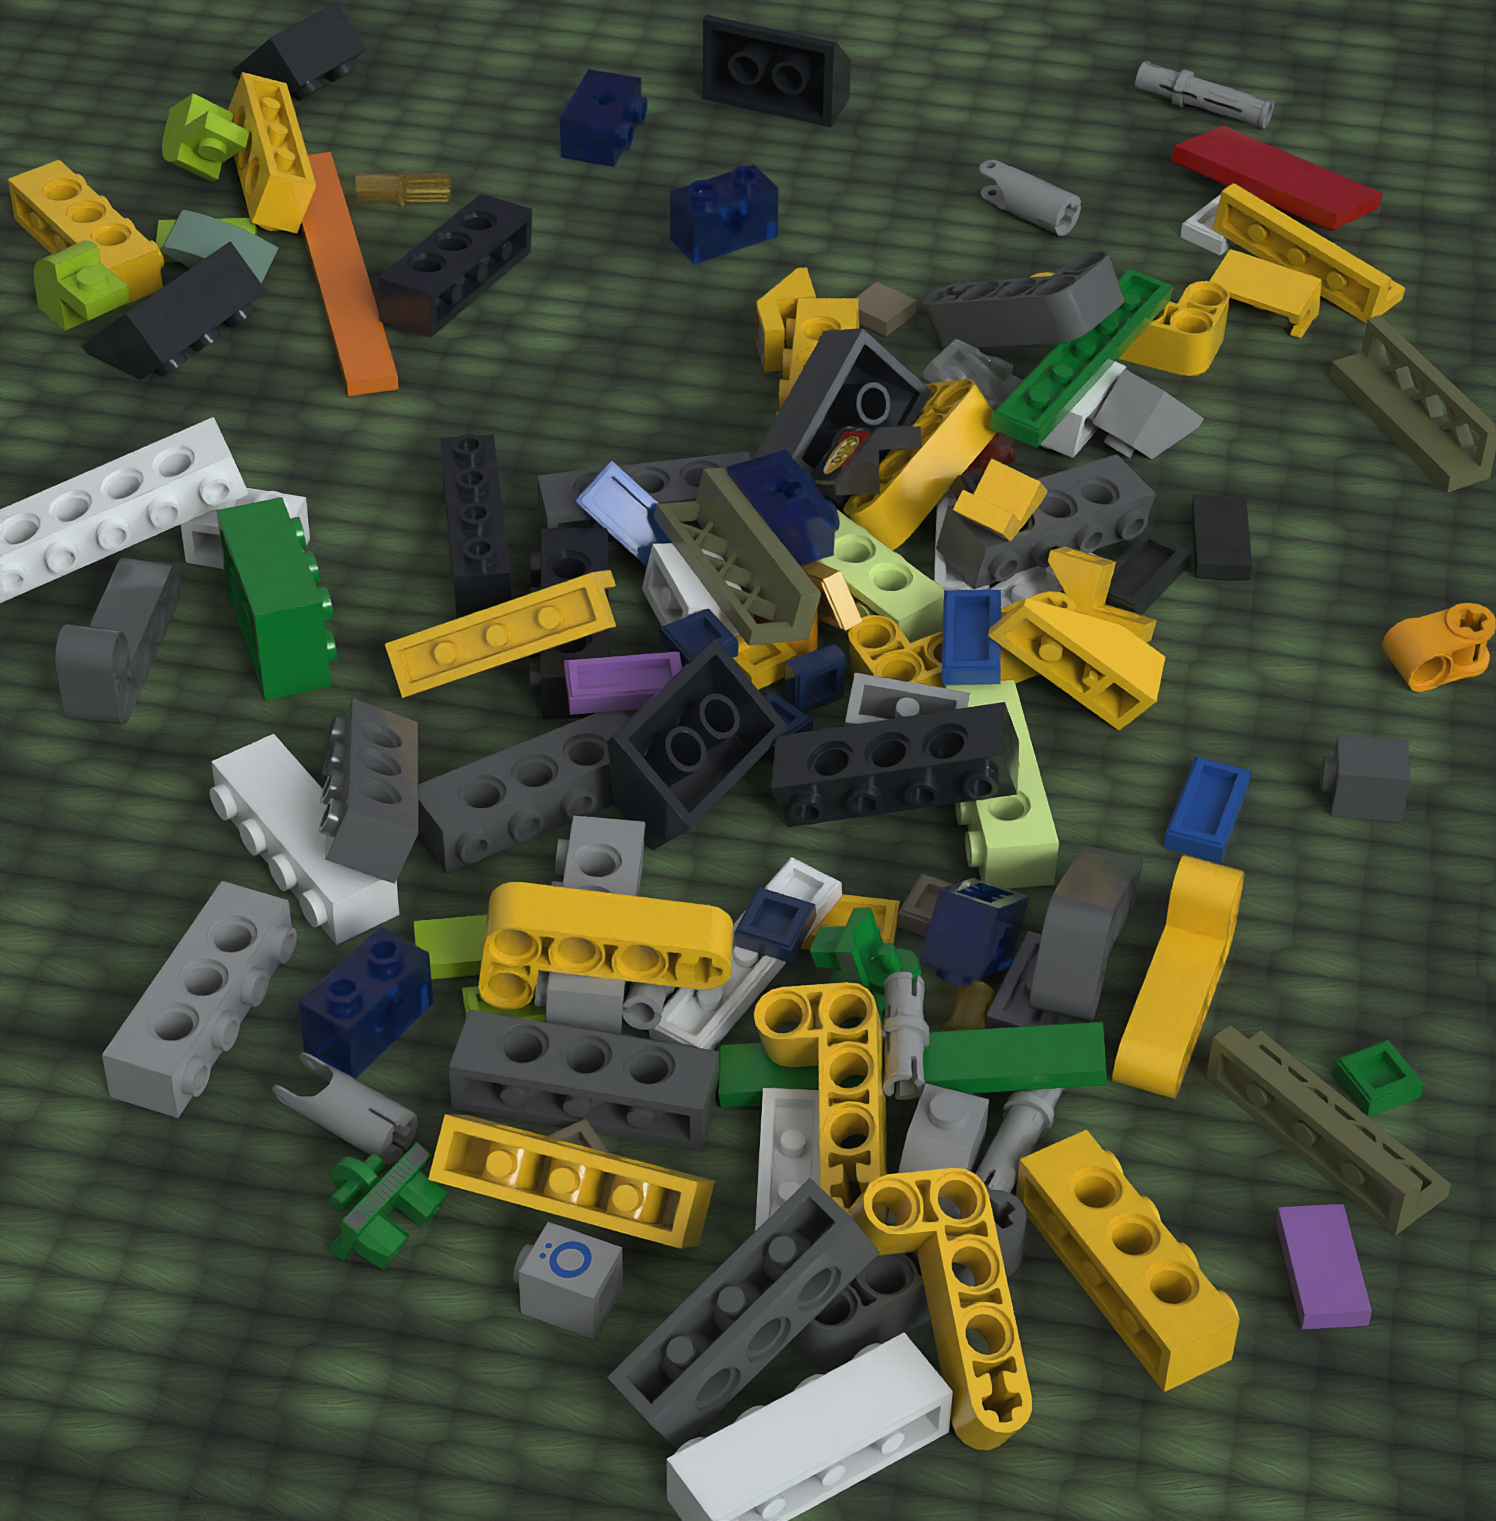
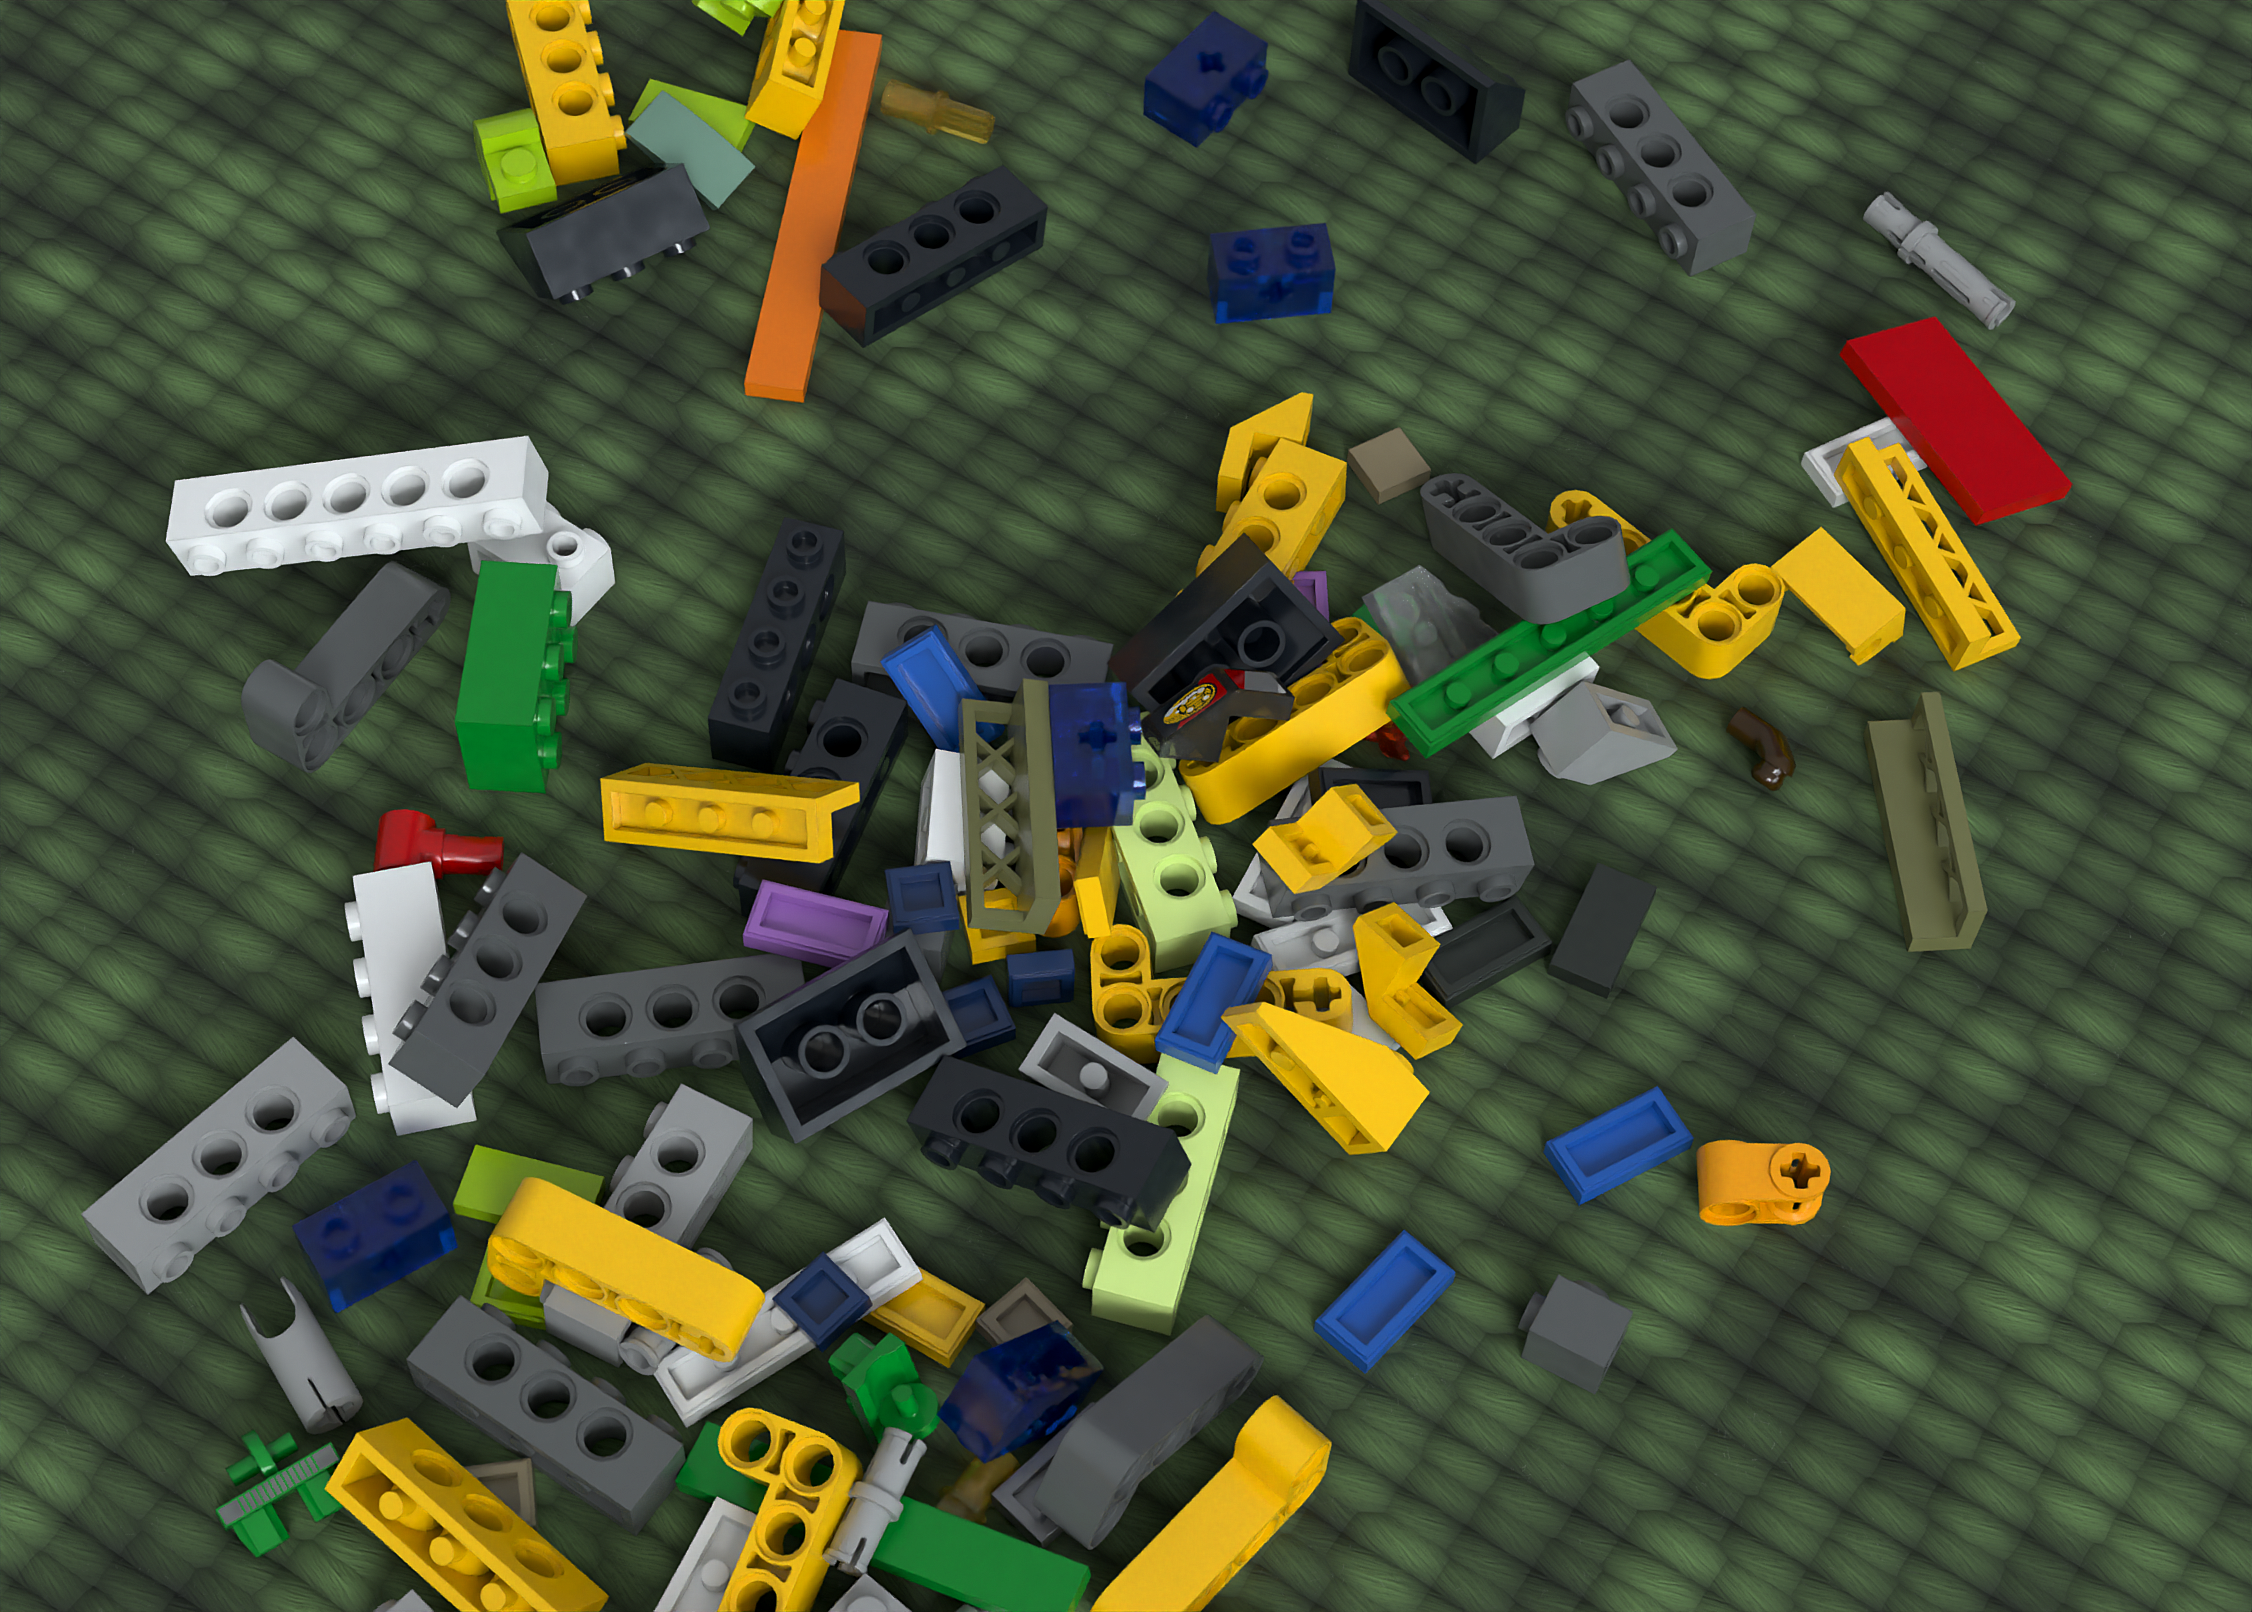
camera: 20 degrees right, 15 degrees up
light grey piece [979,160,1081,236] -> none
none -> red pin [373,809,504,879]
none -> blue tile [1543,1086,1694,1205]
none -> dark grey brick [1565,59,1756,277]
none -> dark brown arm [1726,707,1796,791]

